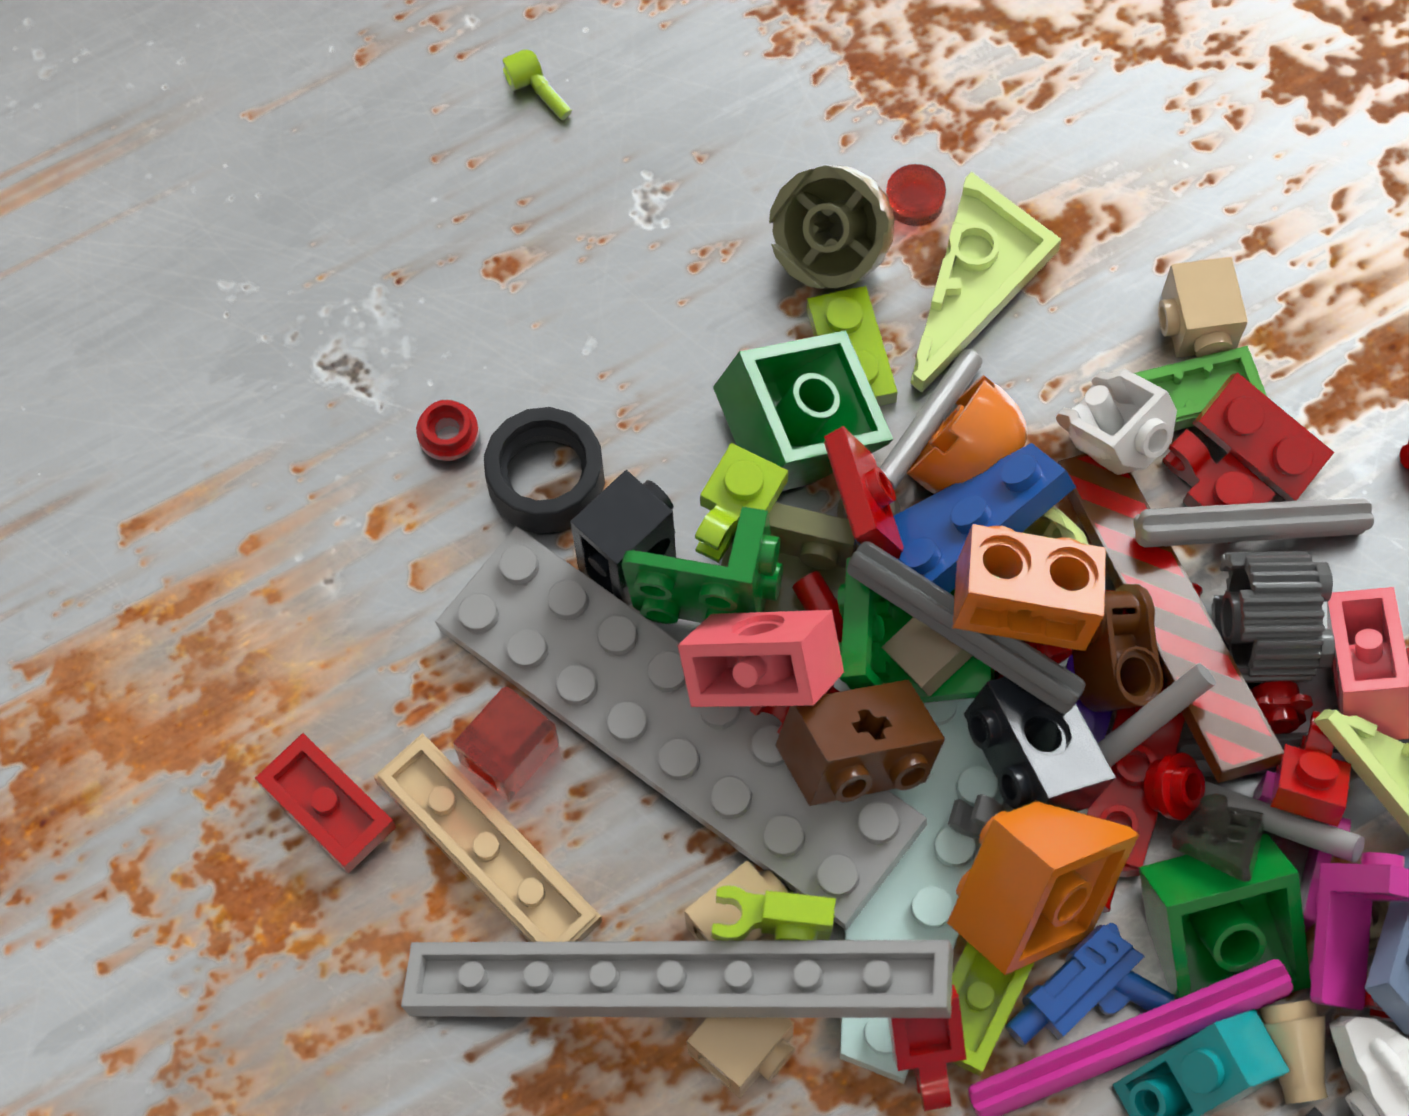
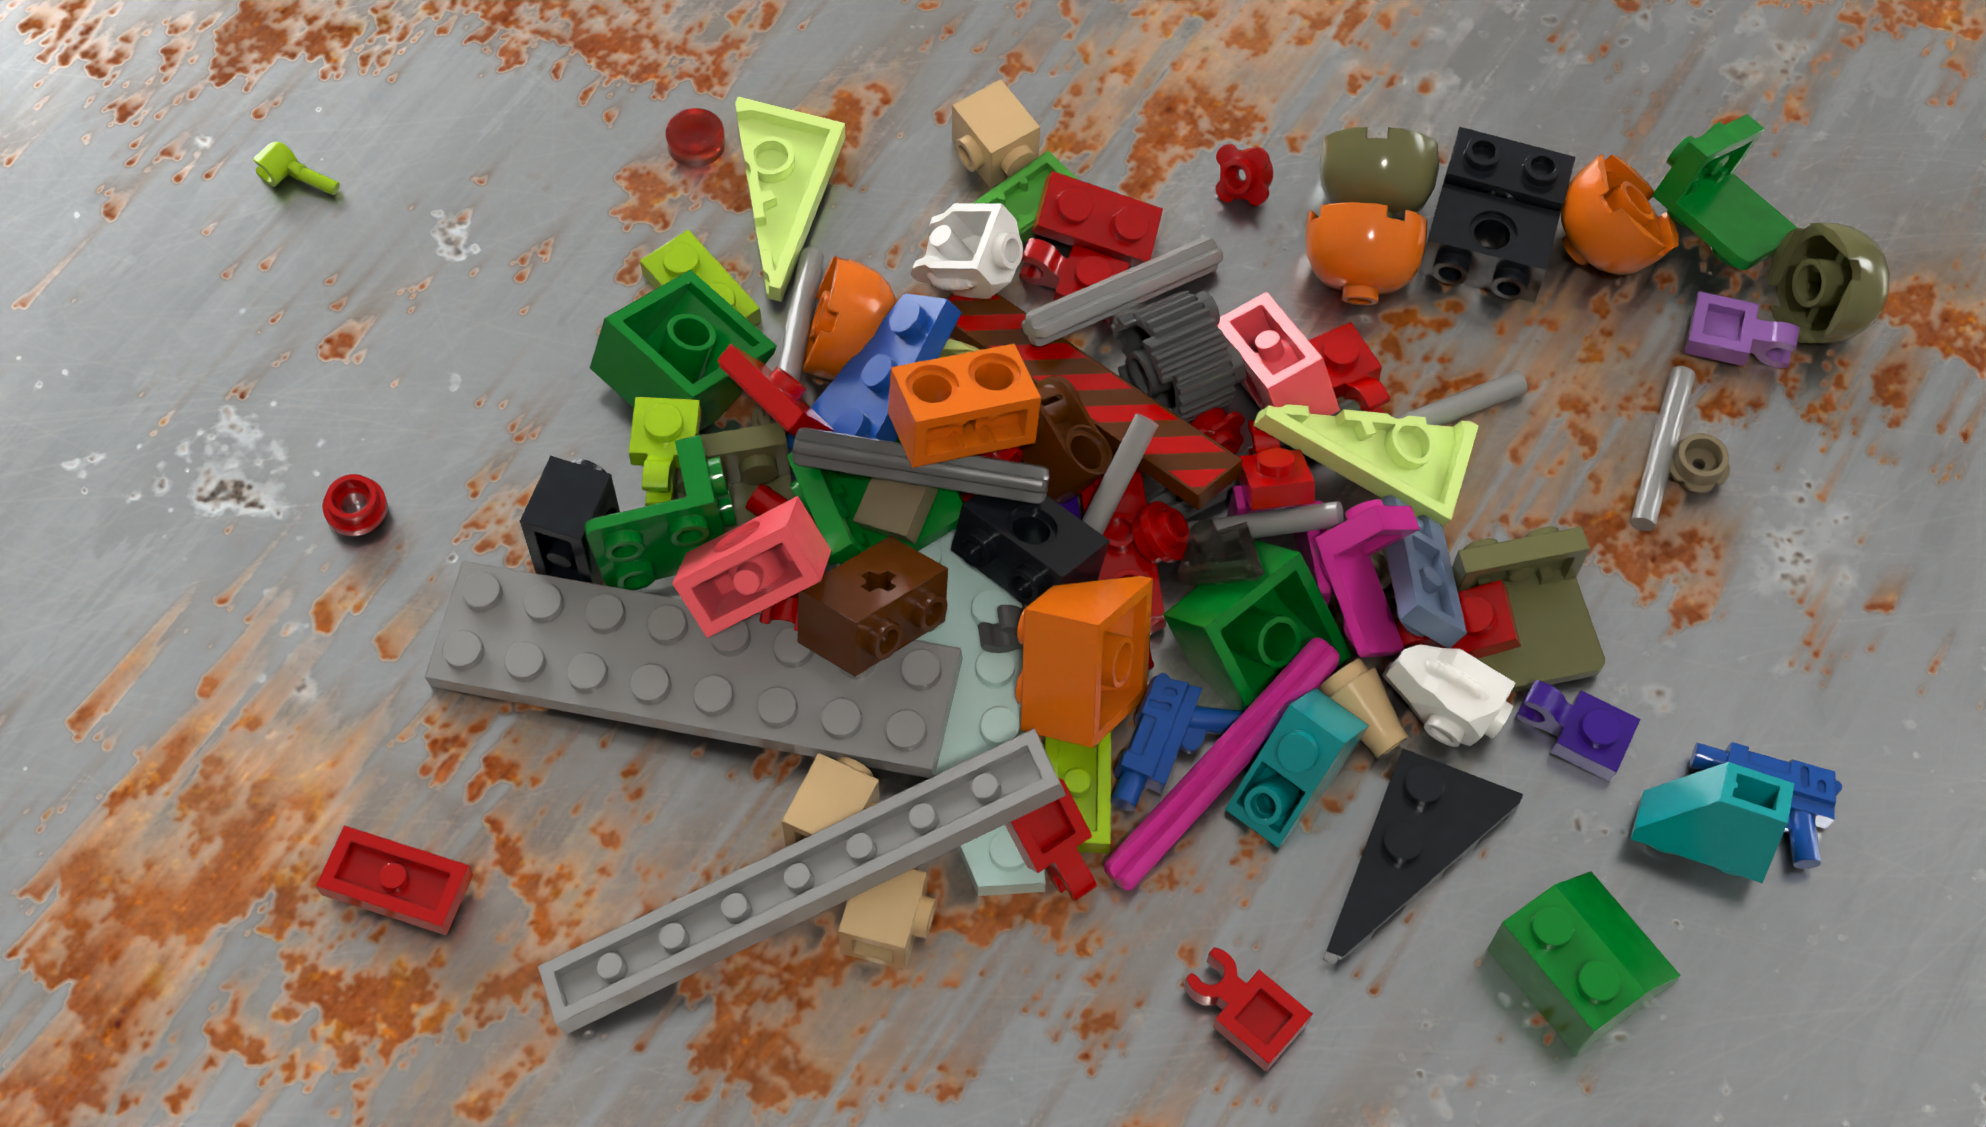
camera: 30 degrees left, 5 degrees down
tan tile [374,733,602,942] -> none
clear red panel [453,687,559,802] -> none
black tyre [484,407,605,534] -> none
lime plate [712,886,836,941] -> none
olive cylinder [769,165,895,288] -> none

